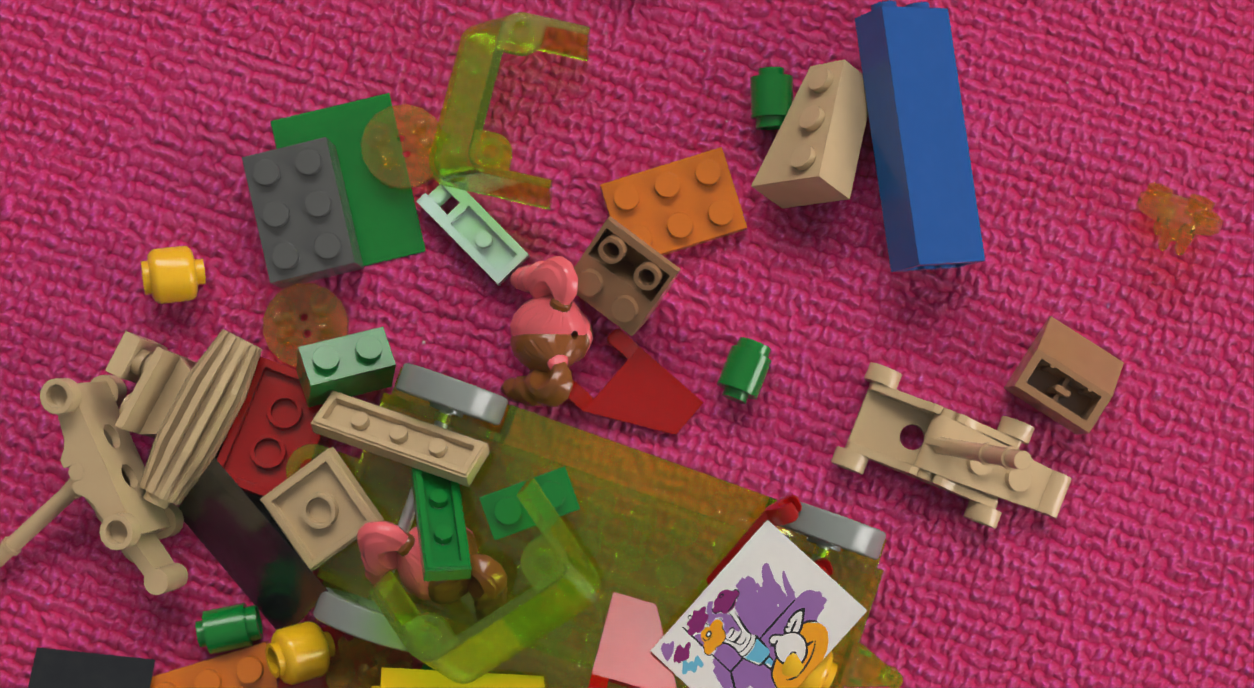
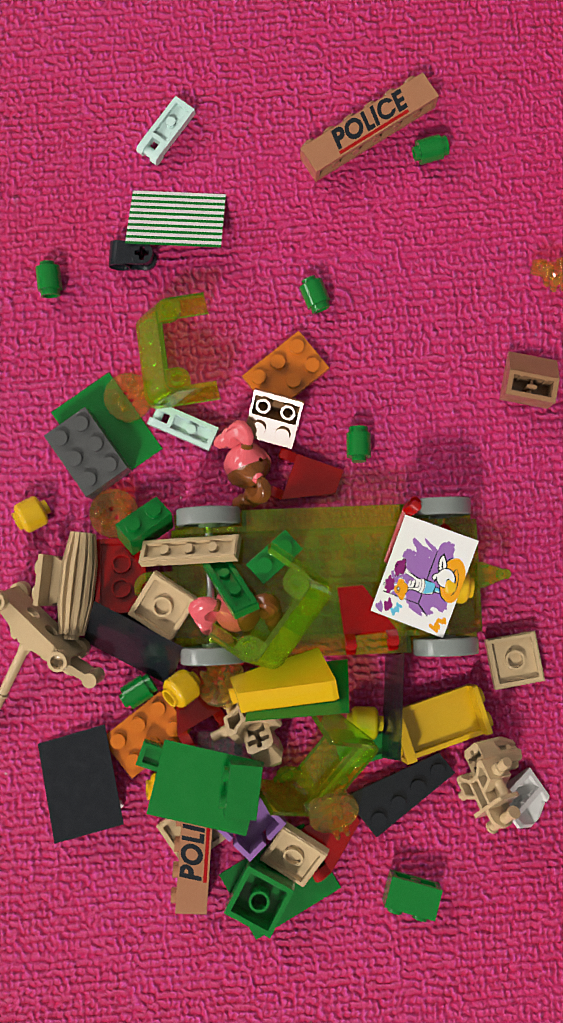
camera: 20 degrees left, 0 degrees up
tan plate [105,331,167,383] -> none
tan wedge [751,59,868,208] -> none
tan piece [831,362,1072,529] -> none
blue brick [855,1,985,272] -> none

